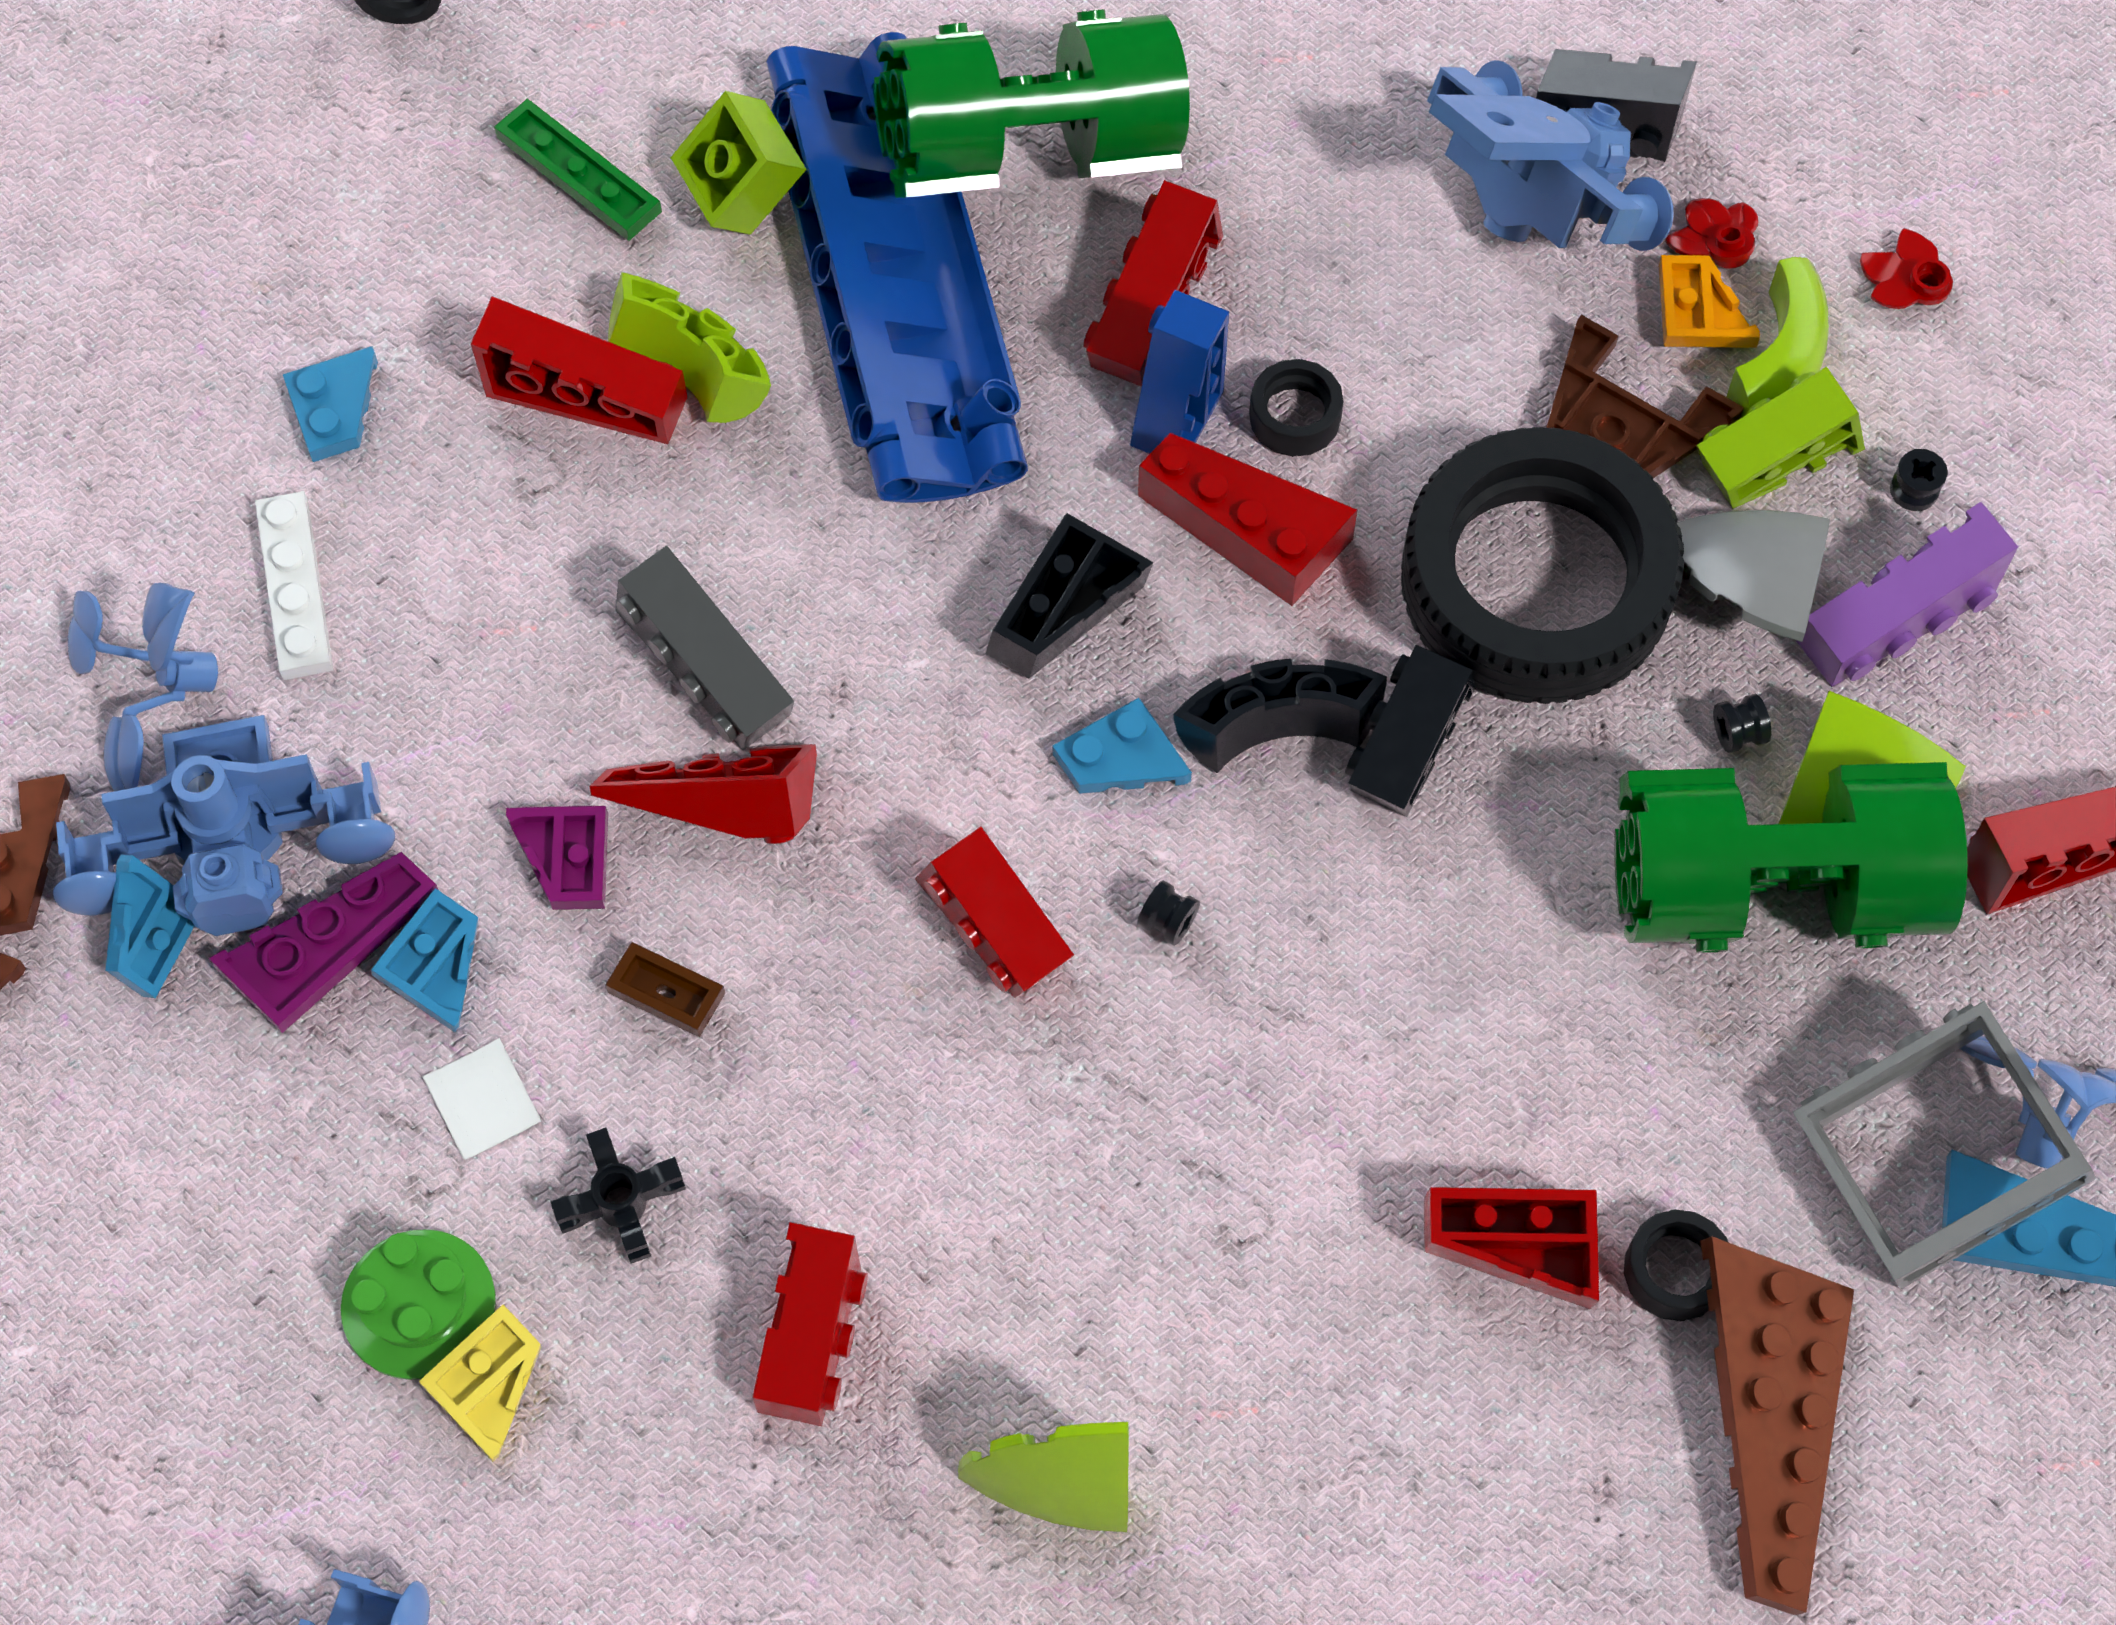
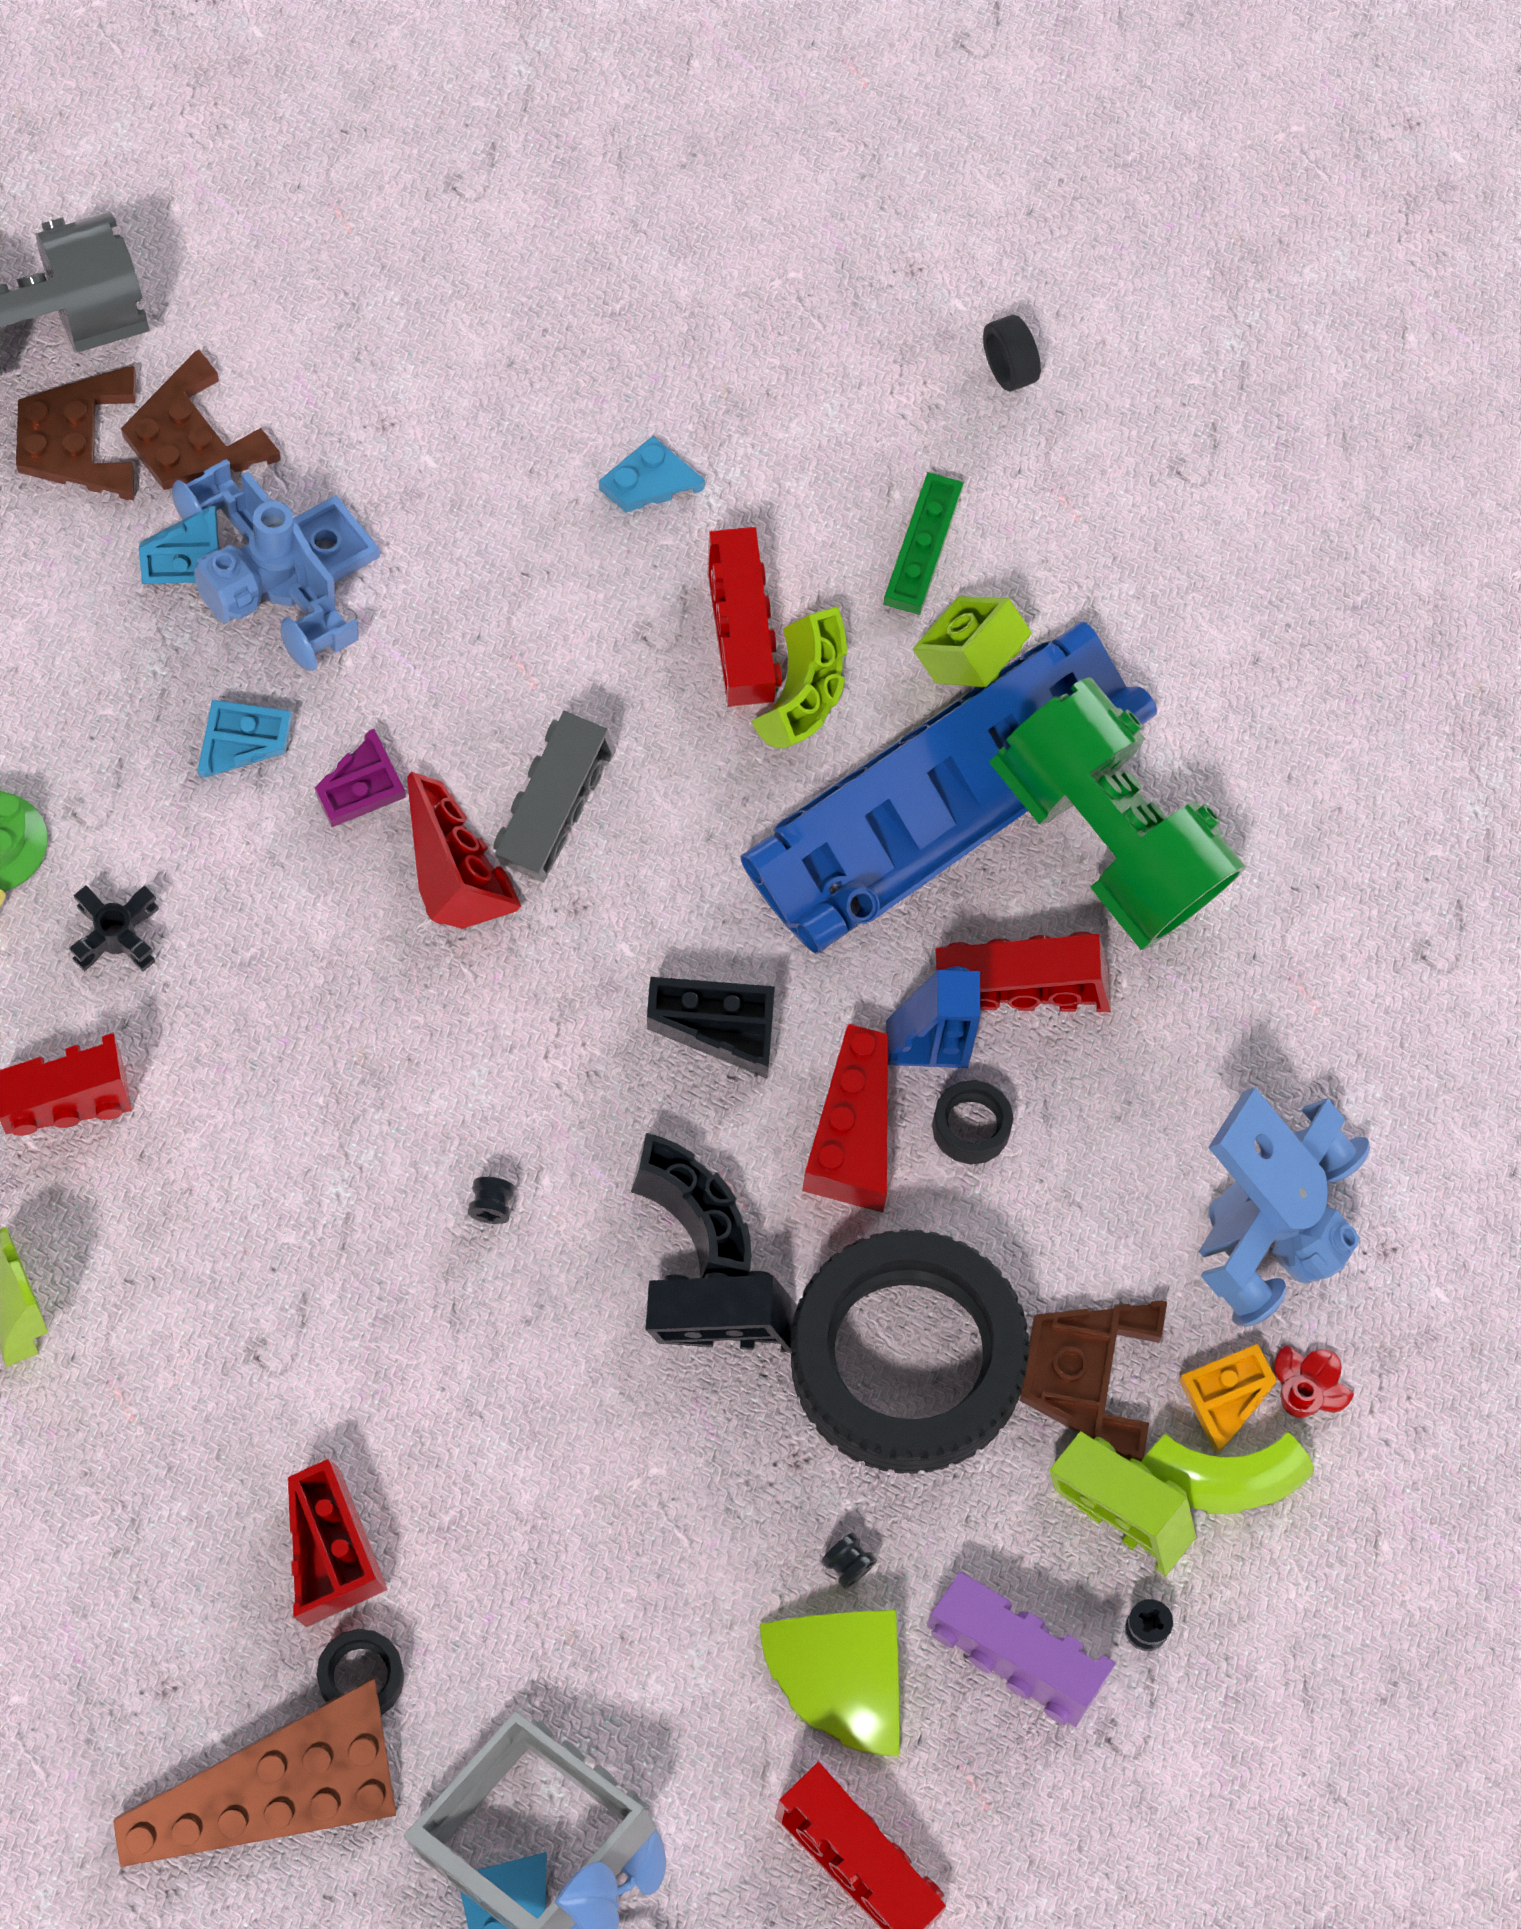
camera: 60 degrees right, 0 degrees up
medium blue plant [68,583,218,791] -> none
magenta wing [208,852,438,1033] -> none
white plate [255,491,334,680] -> none
white sticker [422,1038,542,1160] -> none
reddish brown piece [605,942,726,1038] -> none
red wedge [915,826,1074,998] -> none
dark azure wing [1052,698,1192,794] -> none
wedge [1536,49,1697,162] -> none
green cylinder [1614,762,1968,953] -> none
light grey brick [1677,510,1830,642] -> none
red plate [1860,228,1953,309] -> none

